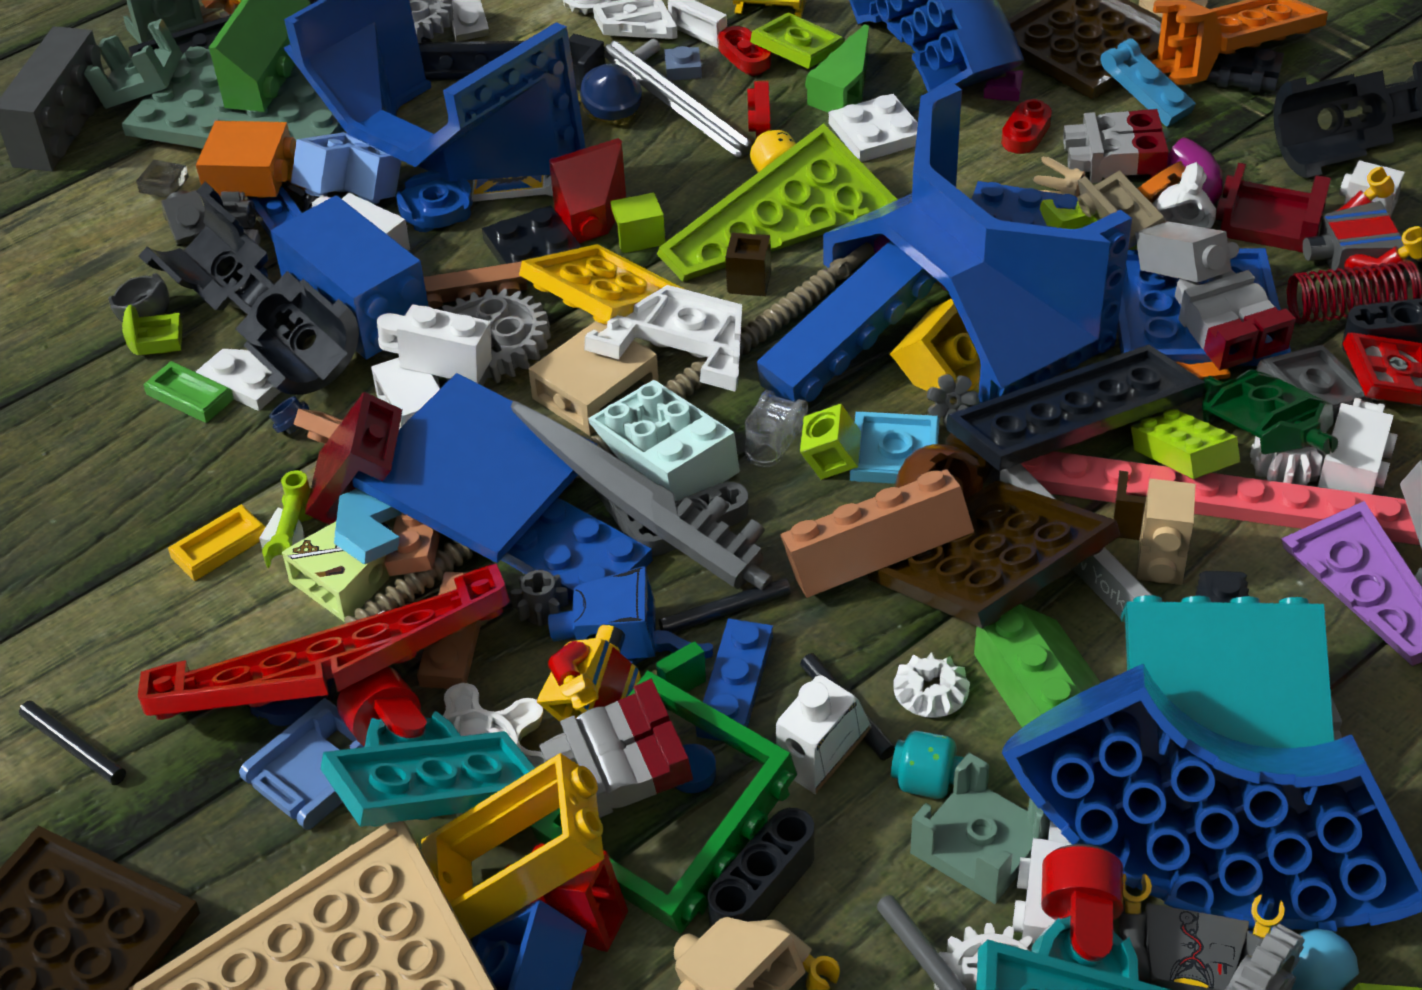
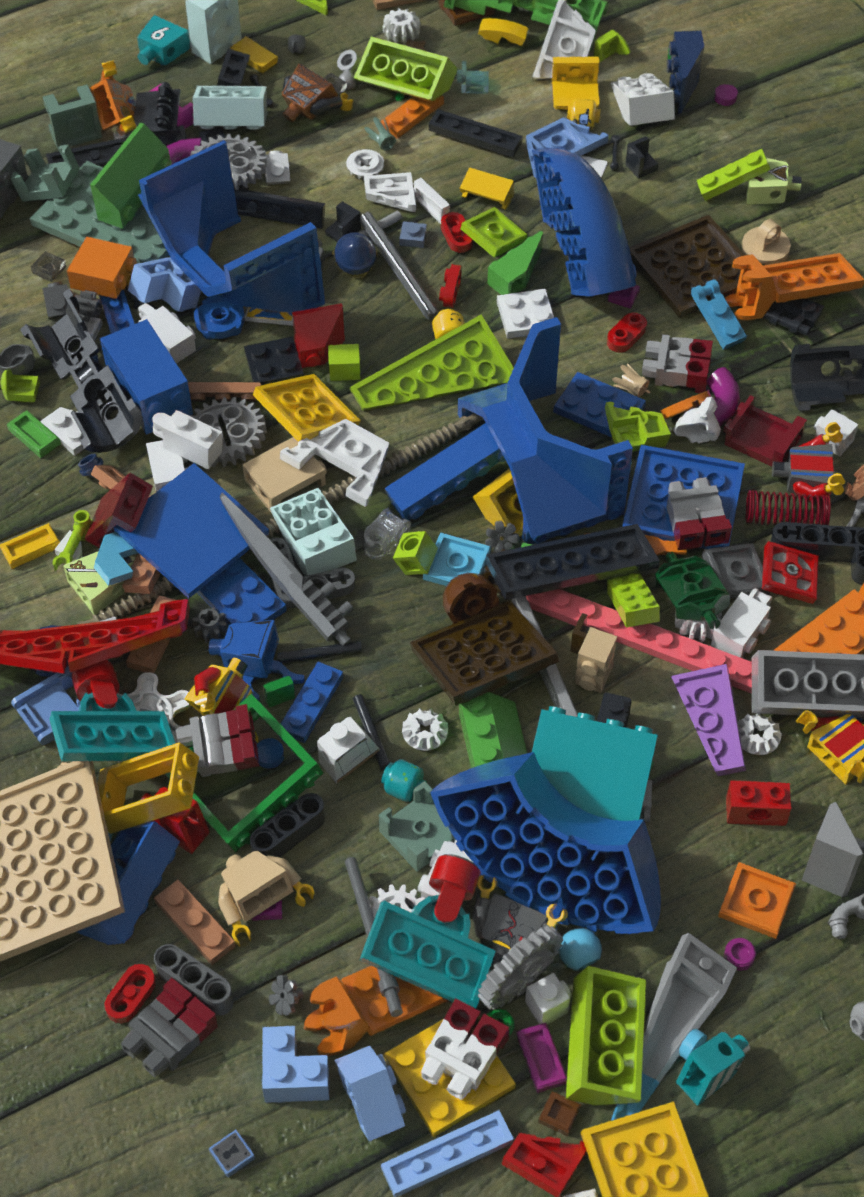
camera: 10 degrees right, 10 degrees up
dark brown panel [725,233,771,297] -> none
nougat brick [780,469,974,598] -> none
dark tan bracket [1077,170,1165,249] -> none
light grey brick [1135,221,1239,282] -> none

